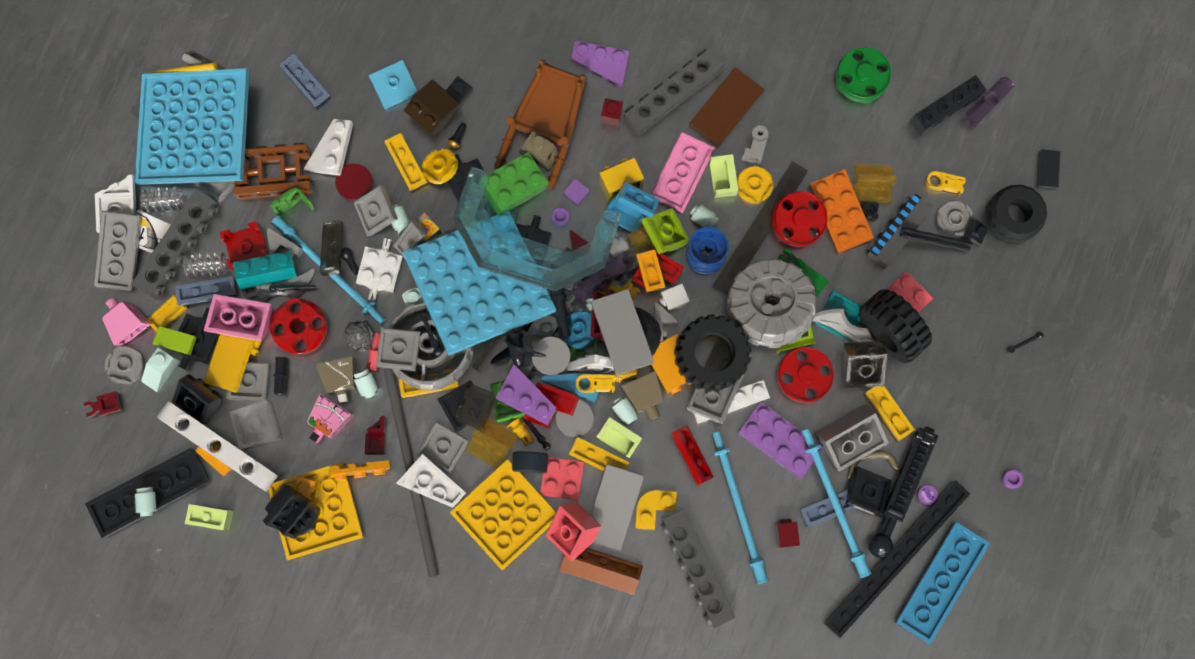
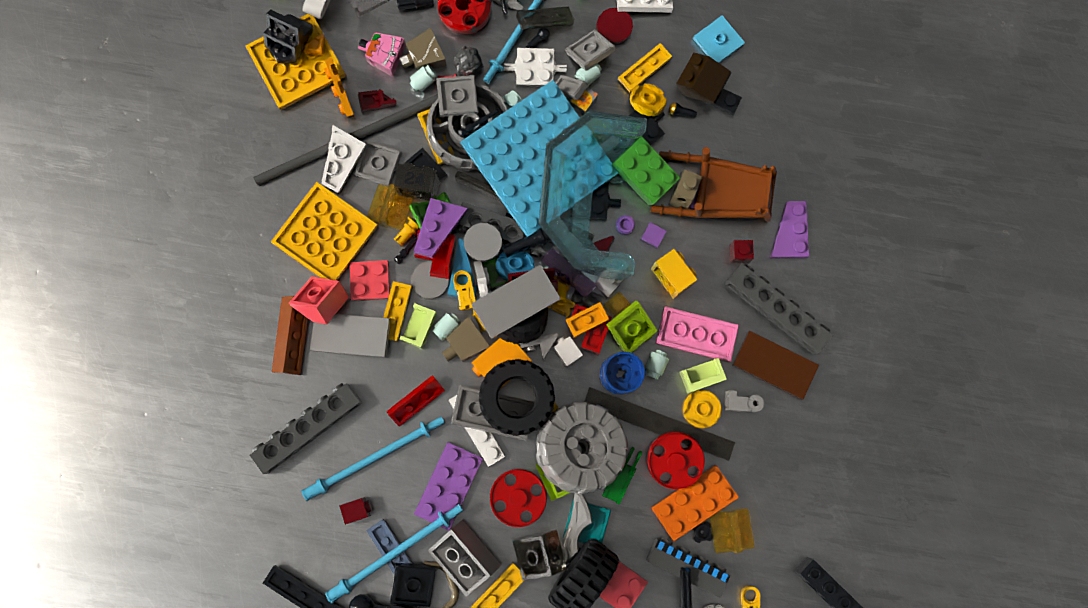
camera: 75 degrees right, 0 degrees up
black piece [490,330,546,367] -> none
black wheel [512,451,548,473] -> none
dark azure panel [603,182,660,234] -> none
yellow plate [635,490,677,530] -> none
green piece [835,47,891,103] -> none

